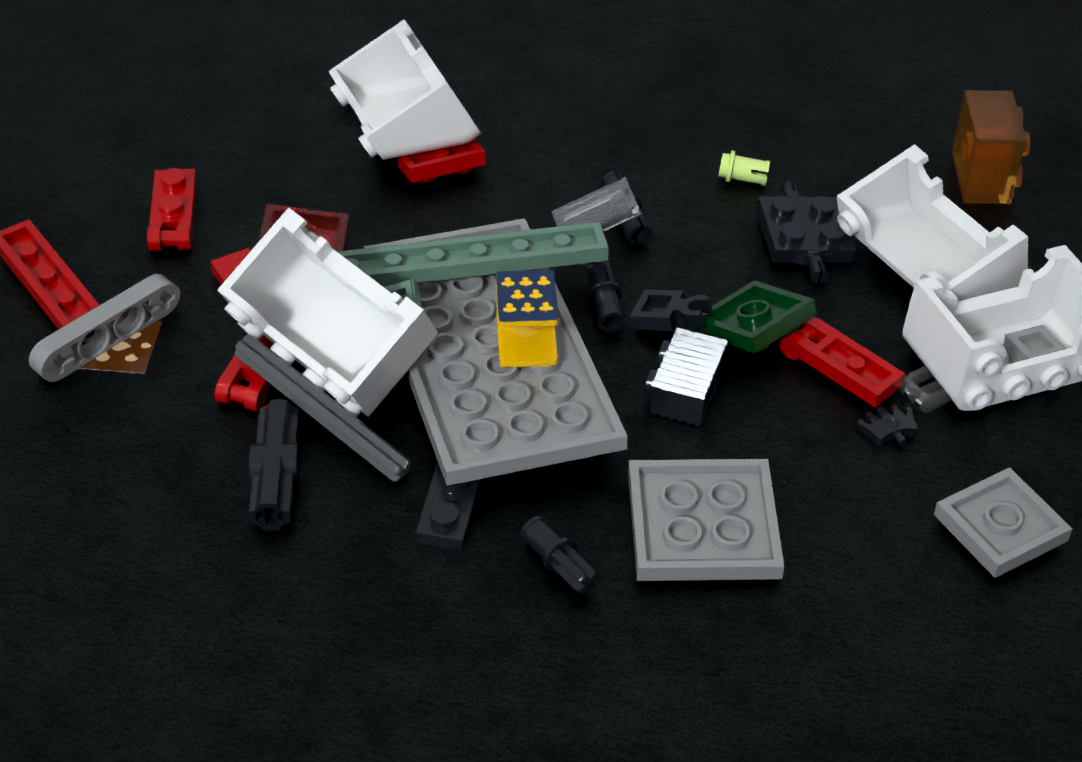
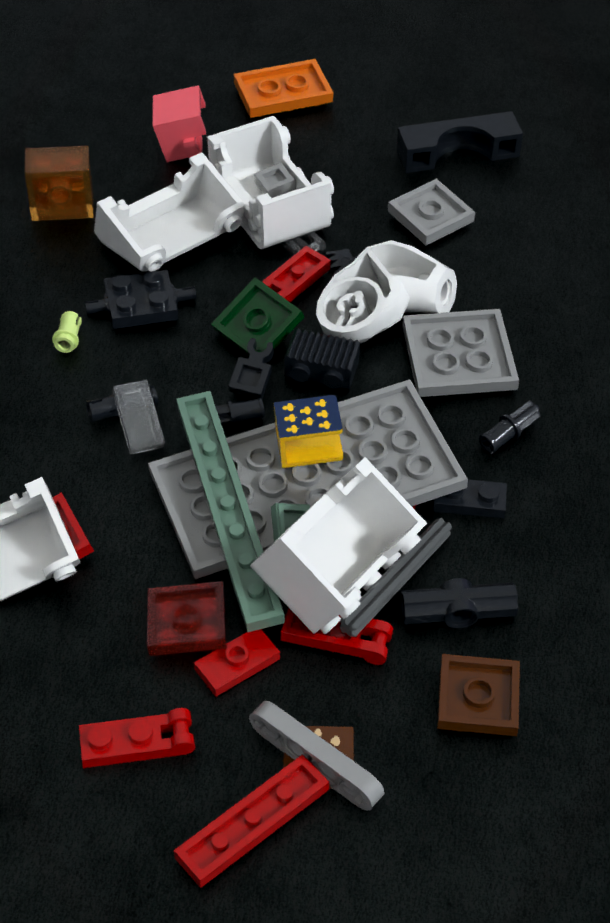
camera: 95 degrees left, 5 degrees up
none -> white piece [316,240,457,343]
none -> reddish brown plate [437,654,520,736]

